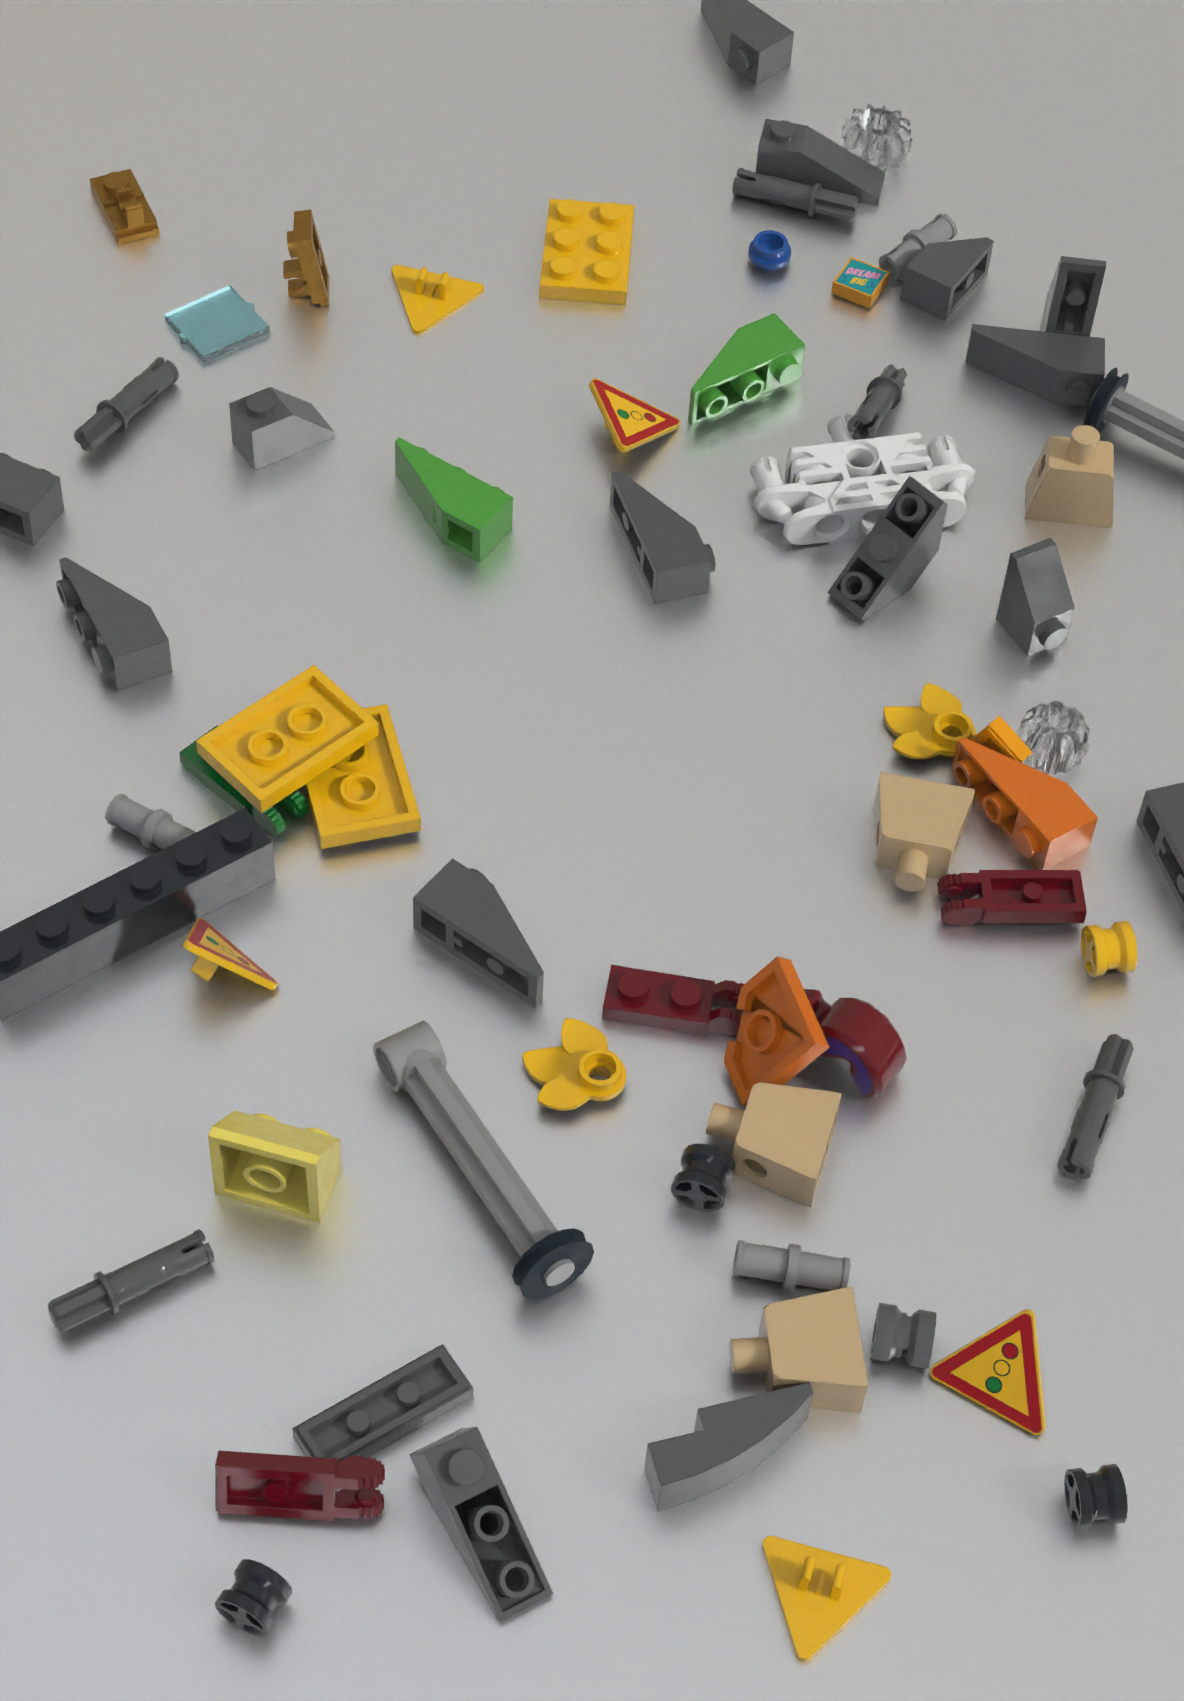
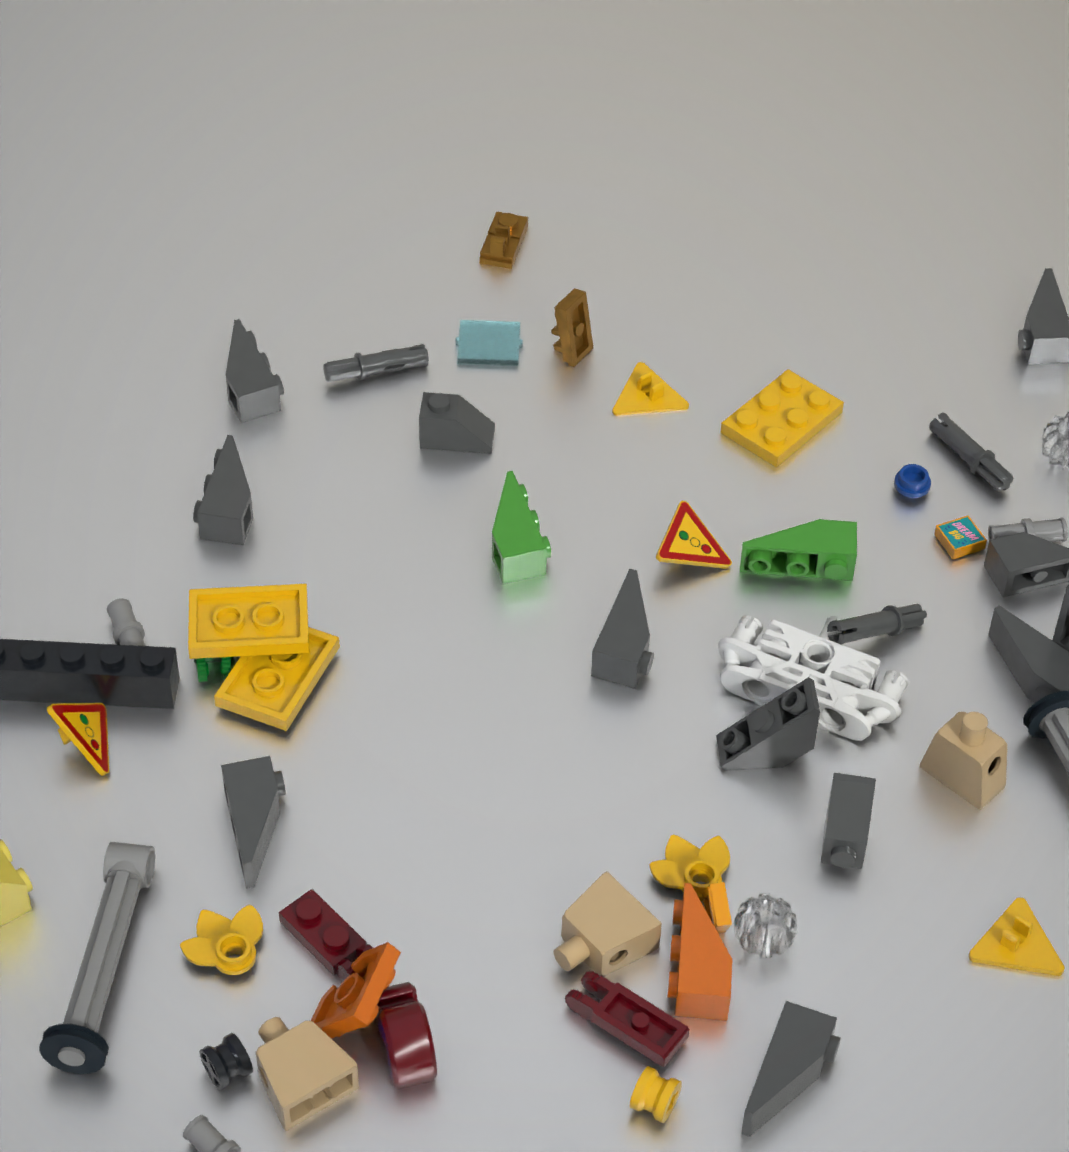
camera: 40 degrees right, 5 degrees down
dark grey slope [756,119,885,206] -> none

